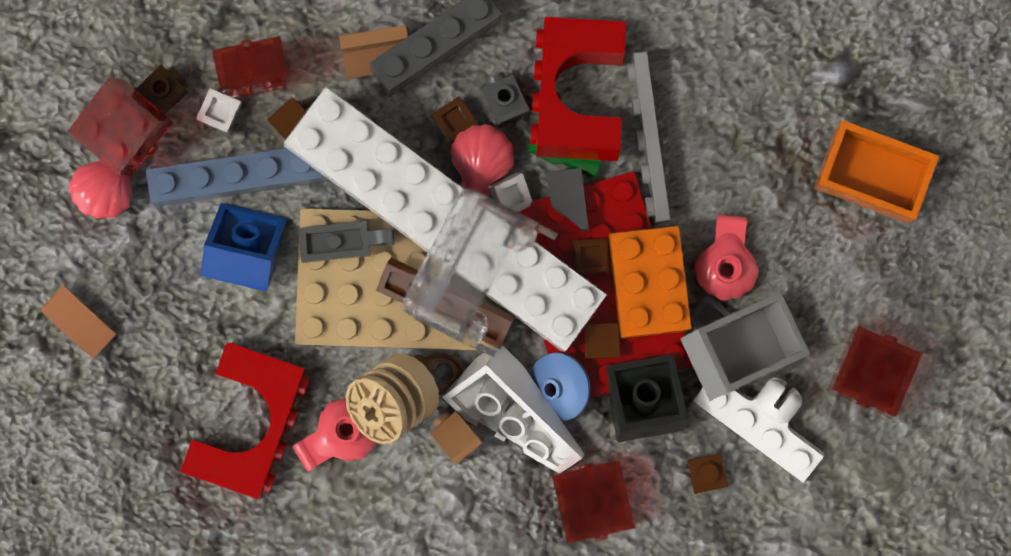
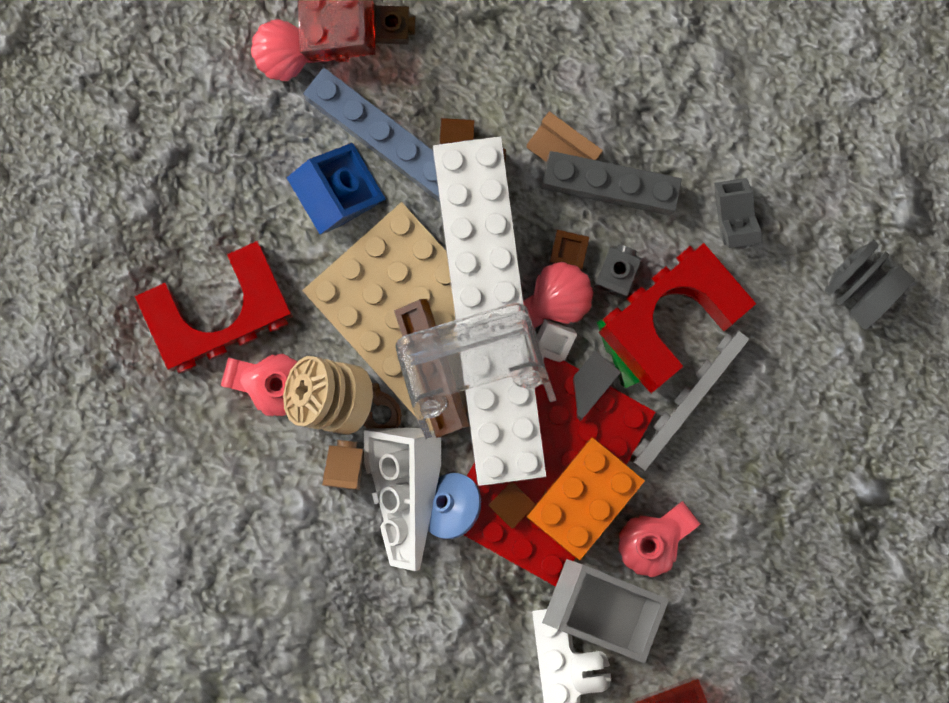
camera: 50 degrees right, 0 degrees up
nougat slope [40,284,116,359] -> none
white plate [196,88,242,134] -> none
clear red brick [212,36,293,99] -> none
dark grey plate [298,221,394,263] -> none
clear red brick [551,460,635,544] -> none
reddish brown tile [573,239,609,275] -> none
pearl dark grey slope [606,354,688,443] -> none
reddish brown plate [687,453,728,494] -> none
dark grey tile [690,294,732,330] -> none
orange piece [814,120,939,224] -> none

